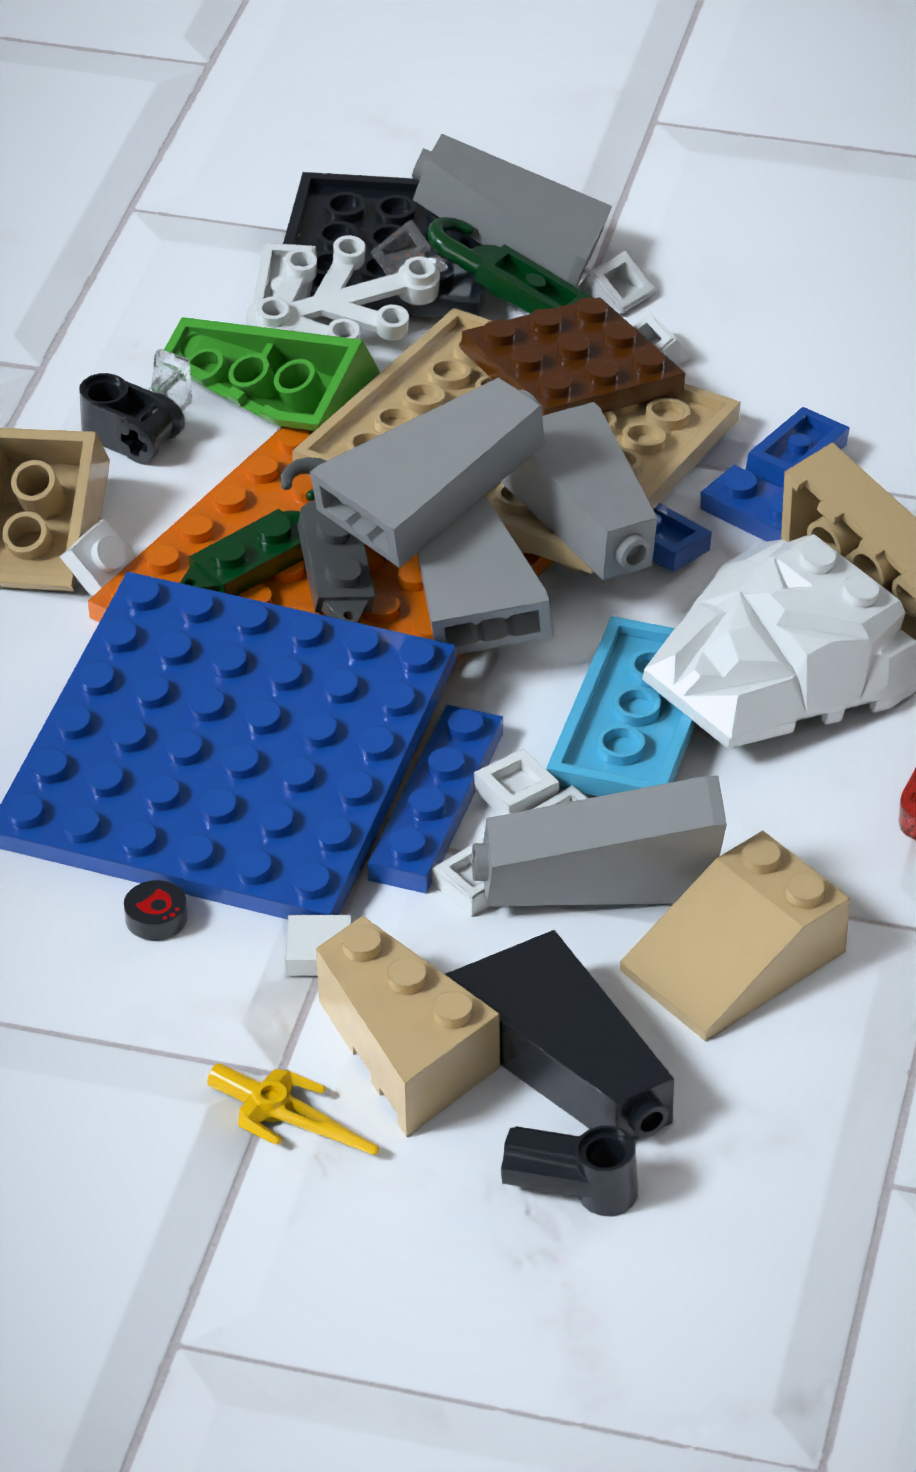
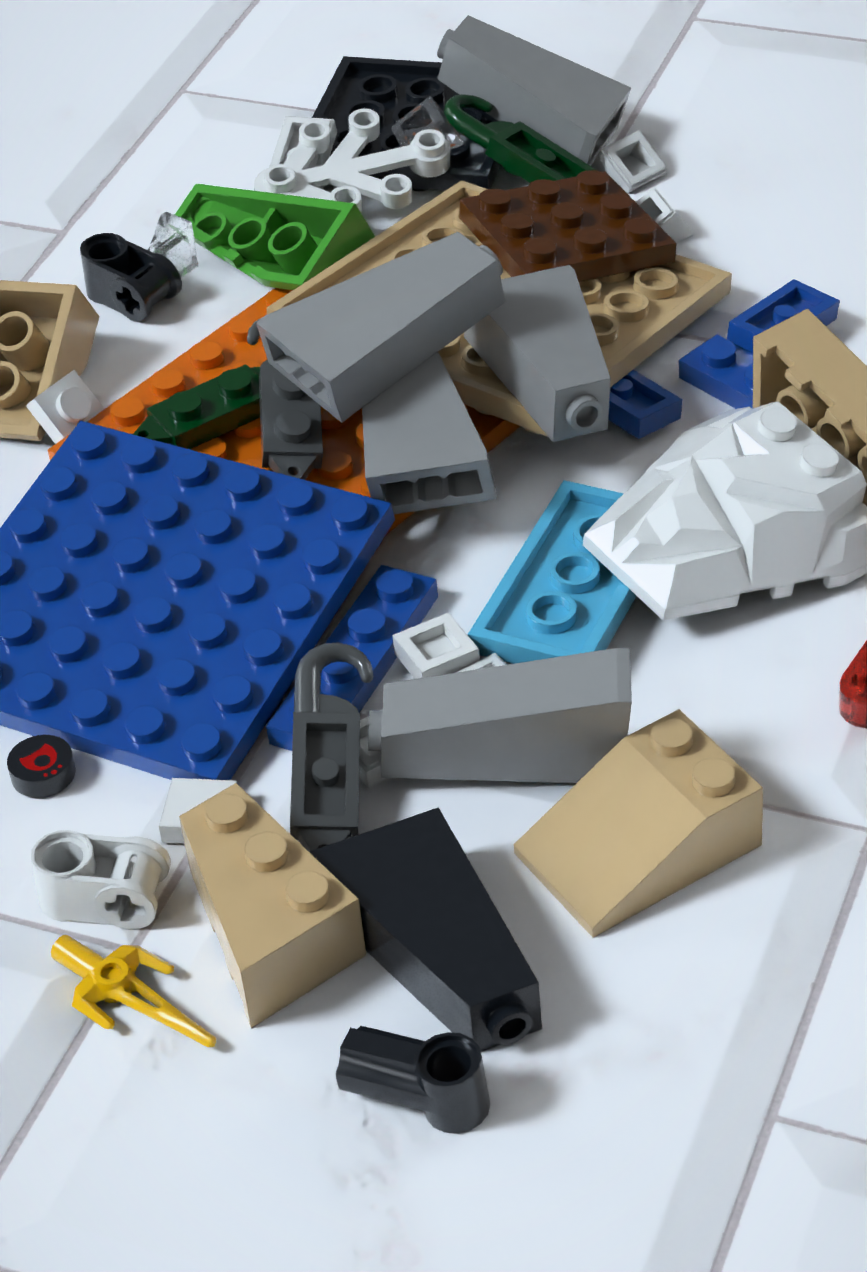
camera: 10 degrees right, 0 degrees up
none -> white piece [31,830,171,929]
none -> dark grey plate [290,642,374,852]

